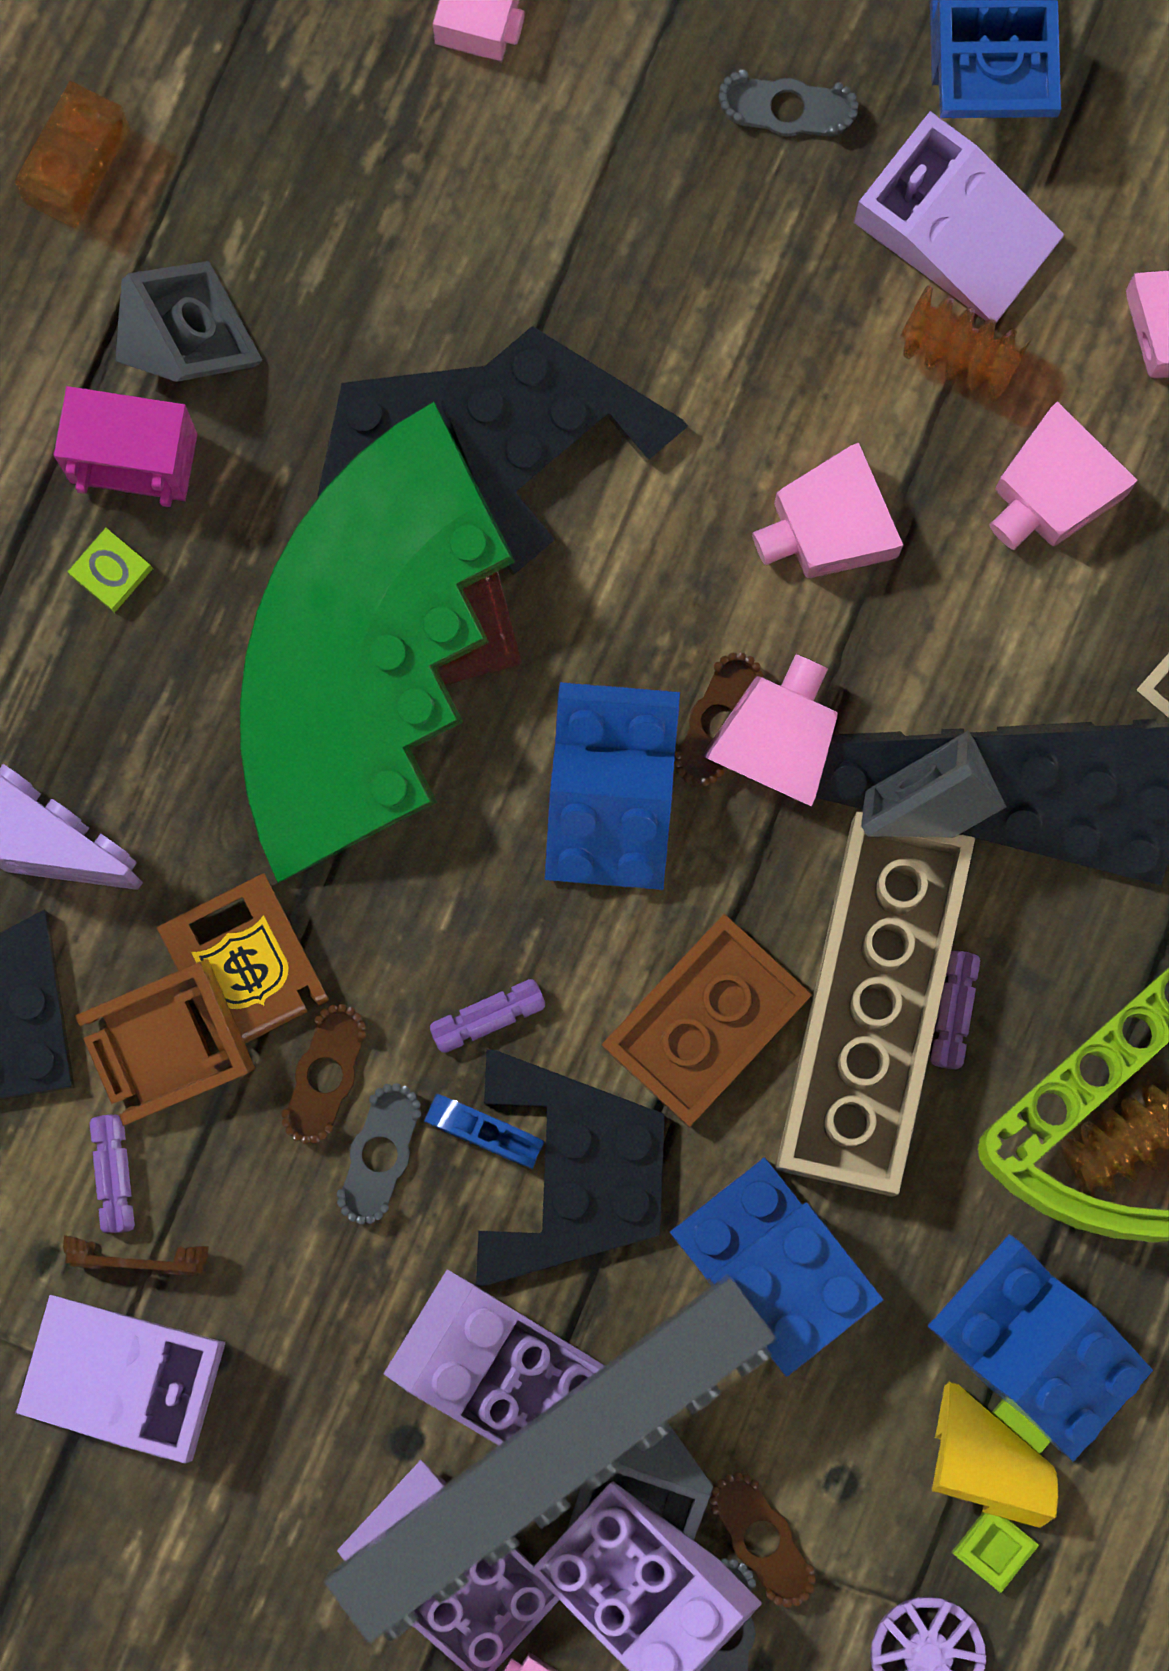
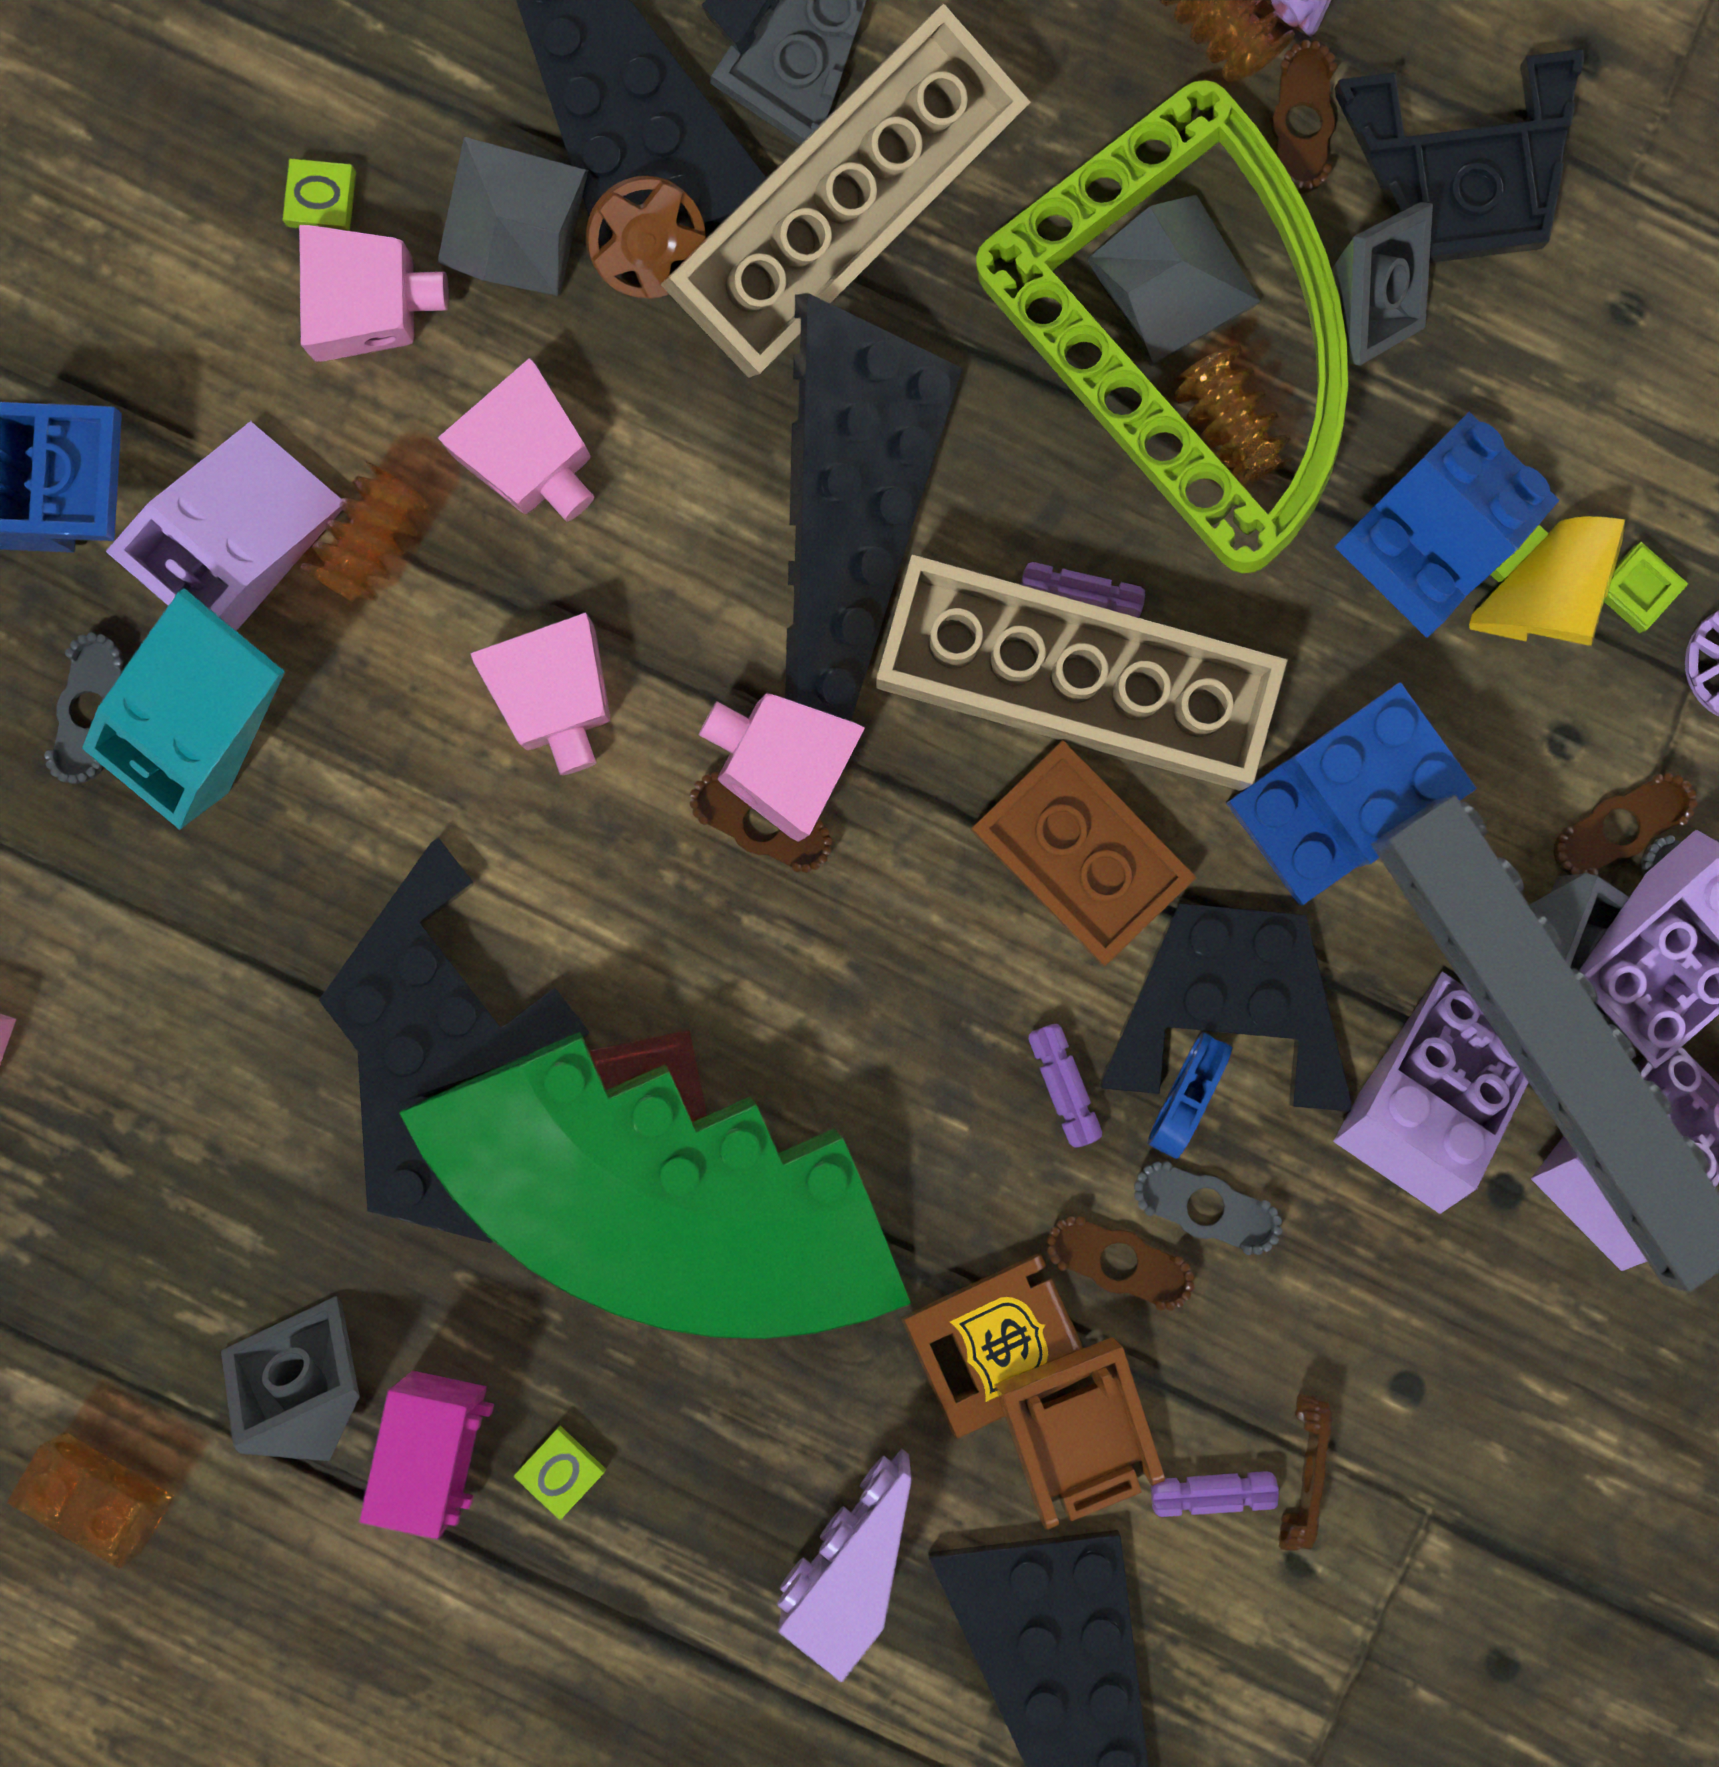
camera: 85 degrees left, 5 degrees up
lavender slope [16,1295,226,1463] -> none
blue bracket [545,682,680,890] -> none
dark grey slope [861,731,1006,837] -> none
none -> teal slope [82,588,285,830]

